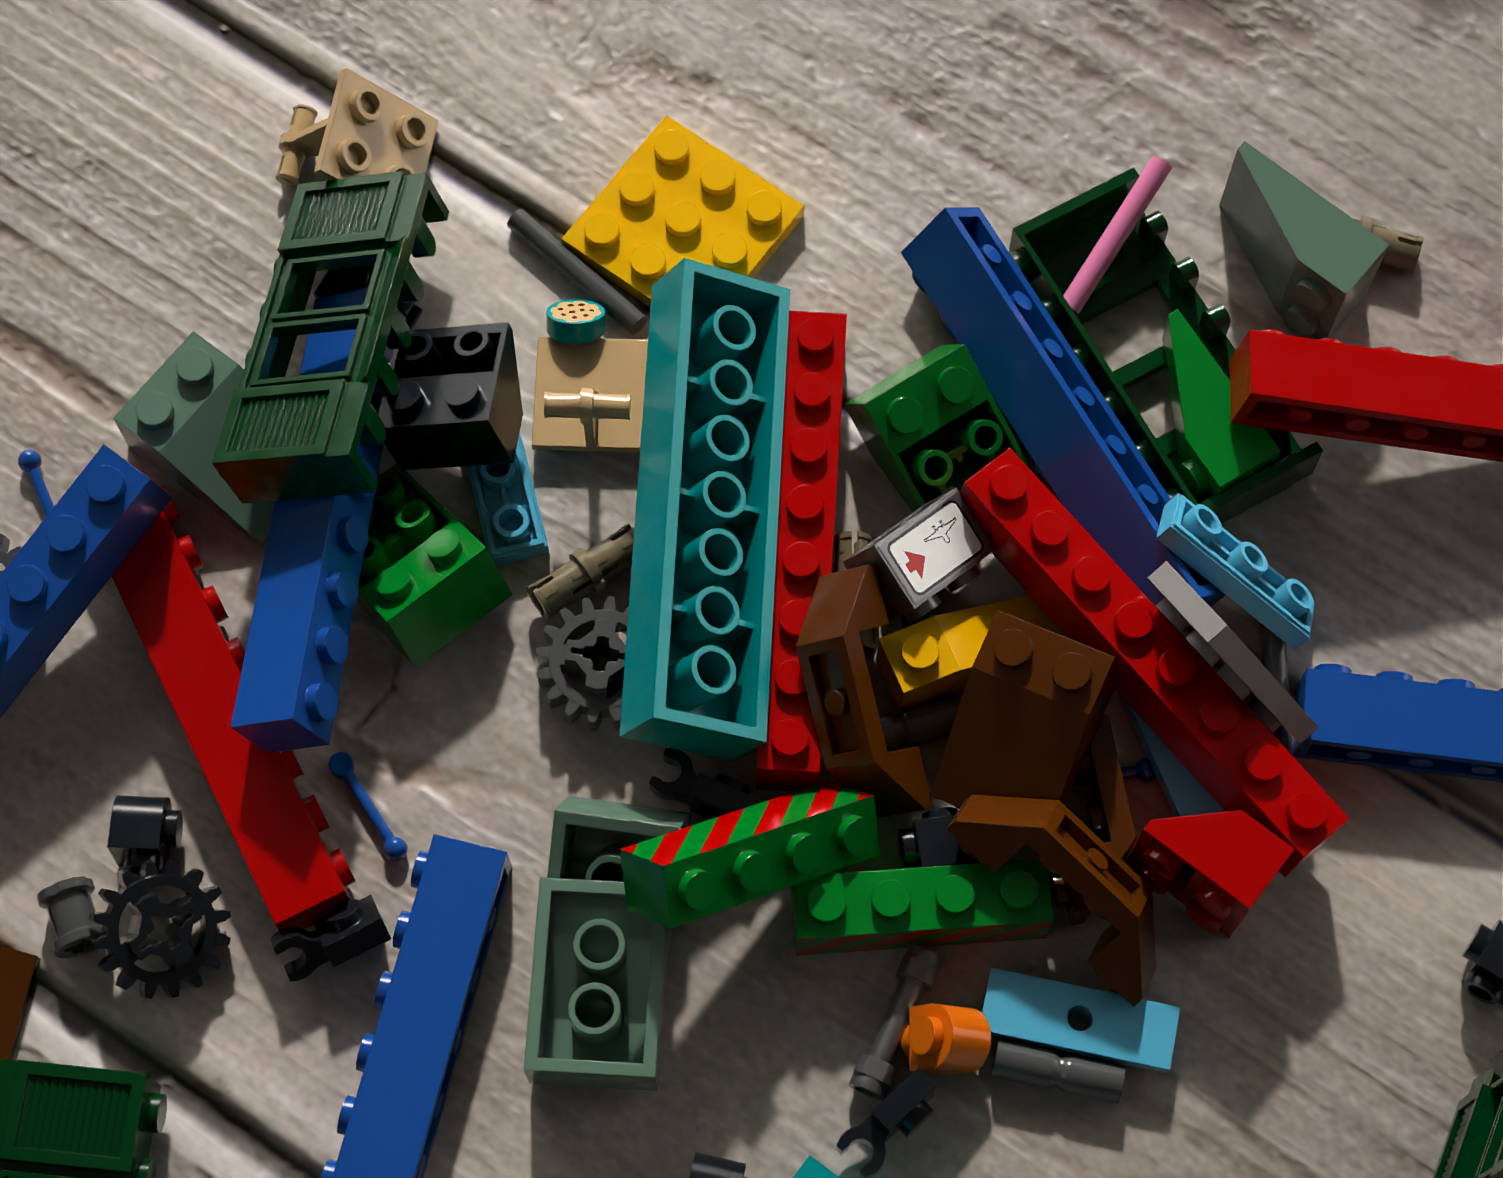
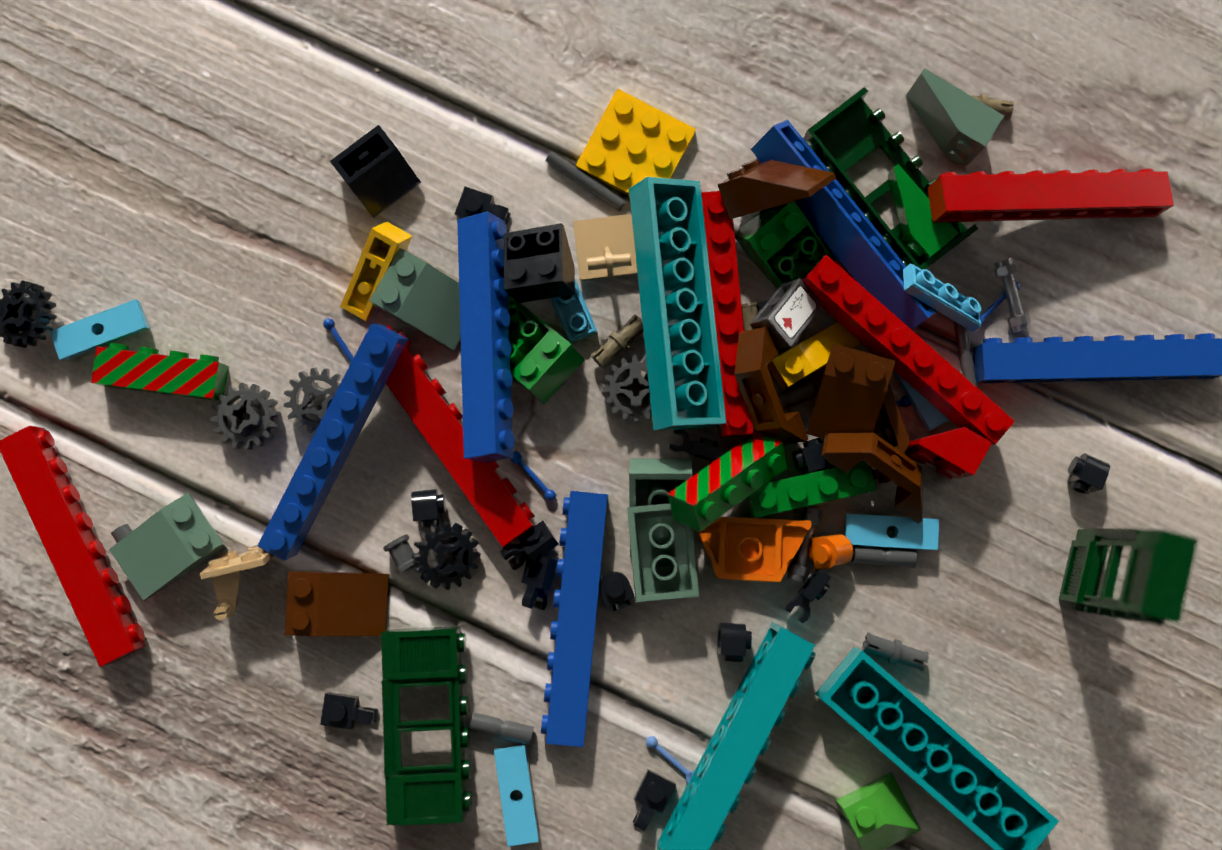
camera: 10 degrees left, 15 degrees up
dark green window [212,171,449,504] -> none
tan plate [275,68,438,186] -> none
teal tile [546,299,605,344] -> none
bright pink bar [1063,156,1172,316] -> none
light grey plate [1148,561,1318,744] -> none
none -> black slope [330,125,421,218]
none -> yellow slope [340,222,413,321]
none -> black plate [521,556,557,610]
none -> black plate [599,571,635,611]
none -> orange wing [697,517,812,582]
none -> reddish brown slope [718,159,836,220]
none -> blue hinge [980,281,1020,323]
none -> flat silver bar [994,258,1031,333]

